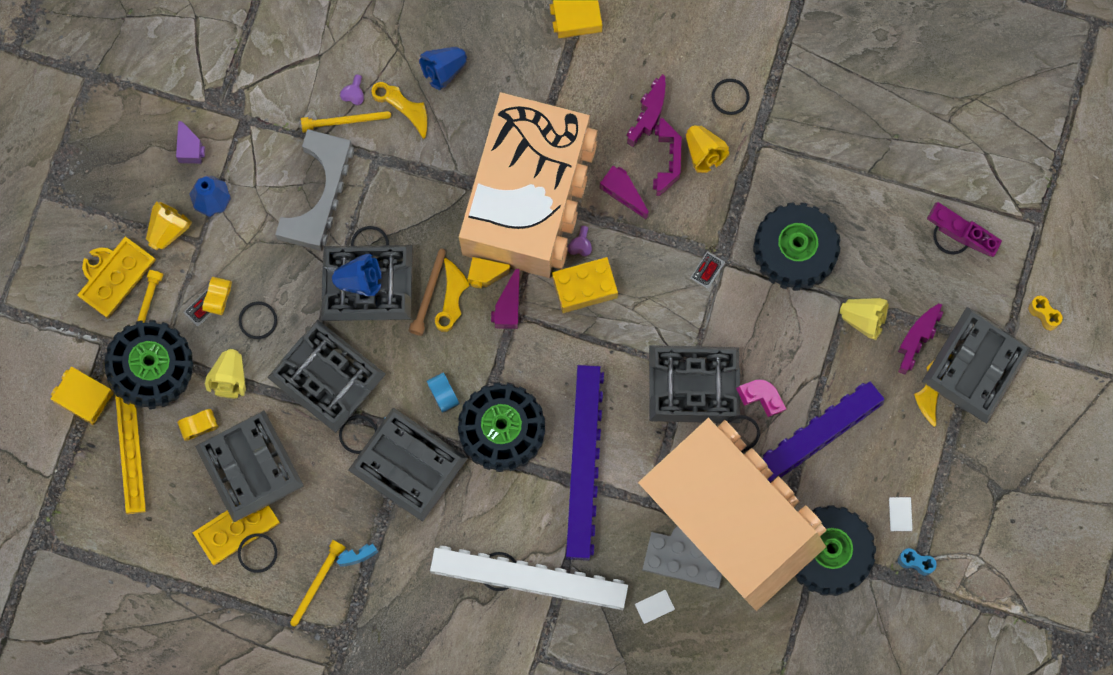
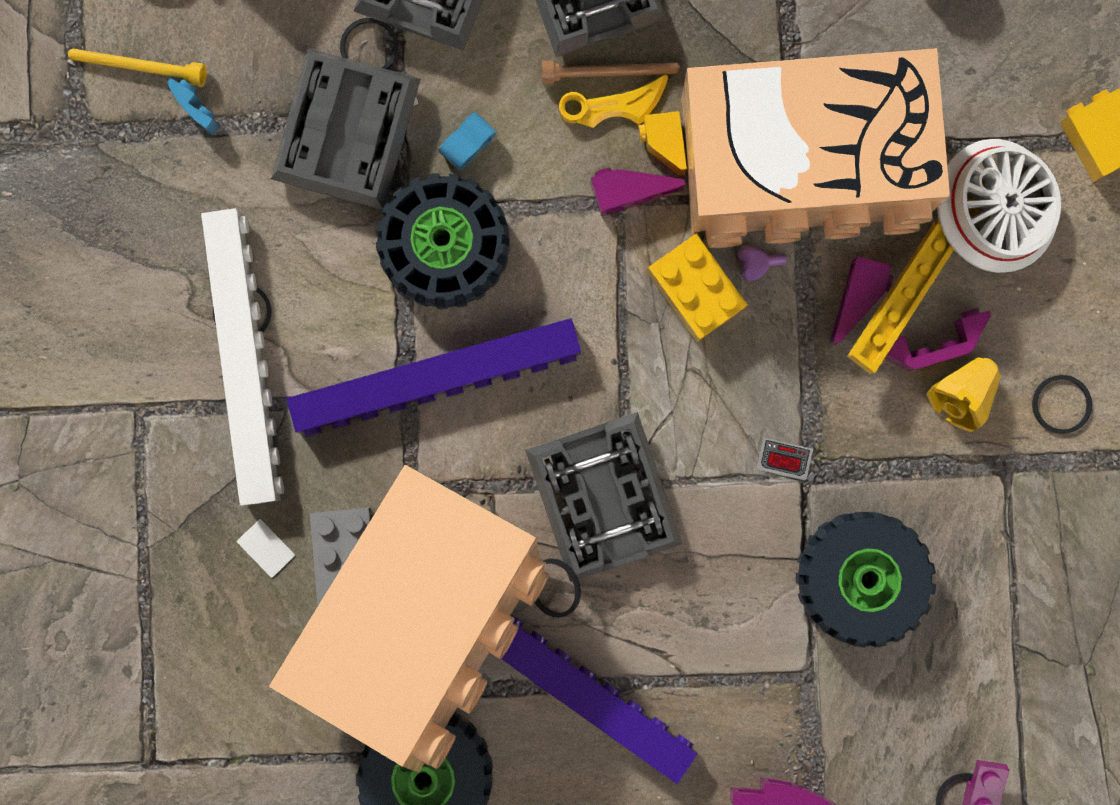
camera: 70 degrees right, 10 degrees up
magenta slope [626,74,666,147] -> none
dark pink plate [736,380,786,417] -> none
light yellow cone [840,298,889,340] -> none
none -> yellow plate [847,180,985,374]
none -> white piece [937,139,1061,273]

